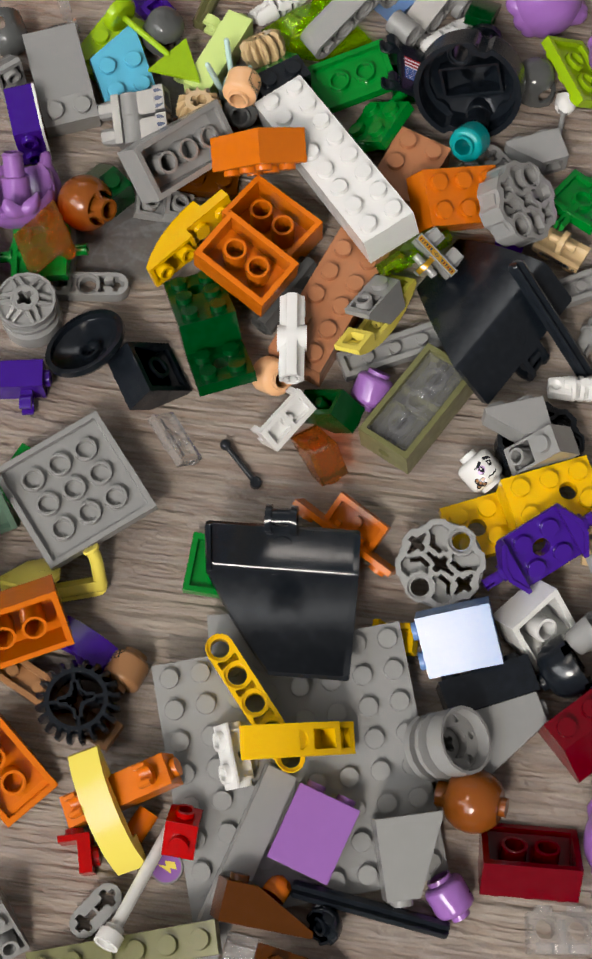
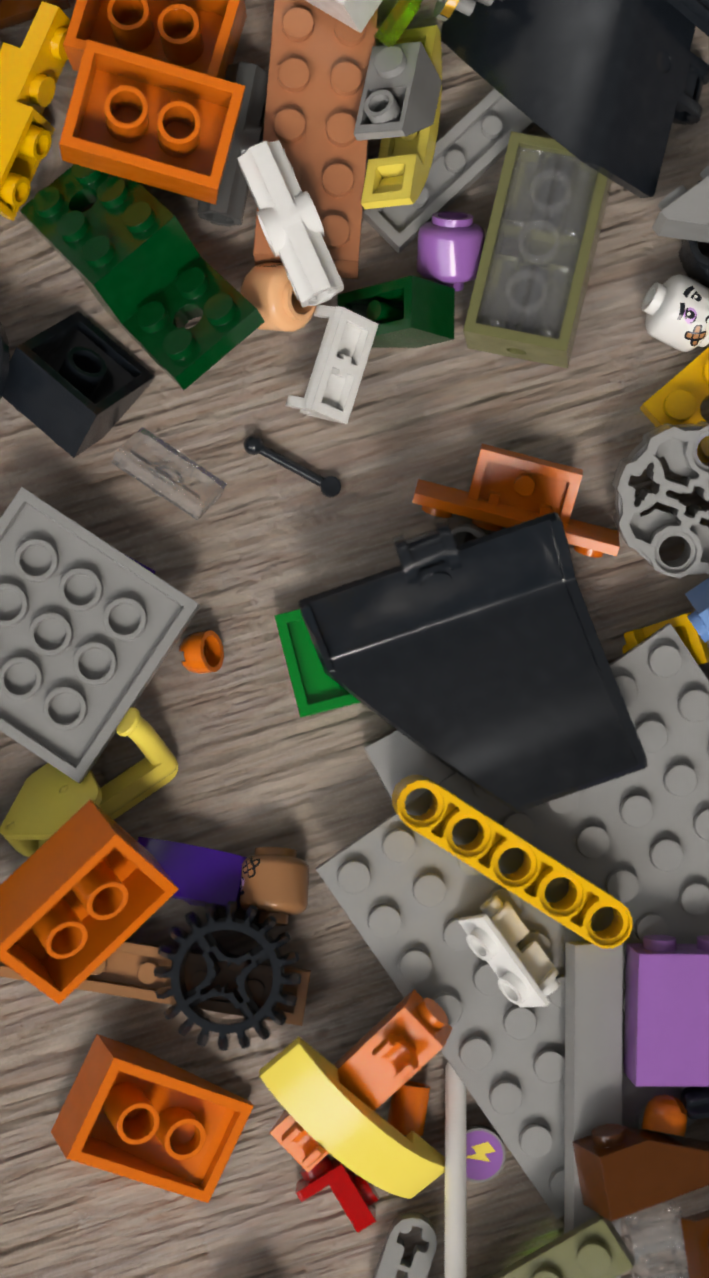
camera: 25 degrees left, 15 degrees up
red bracket [161,804,203,860] -> none
yellow slope [239,721,356,760] -> none
clear orange slope [291,425,349,487] -> none
none -> orange hinge [179,630,224,674]

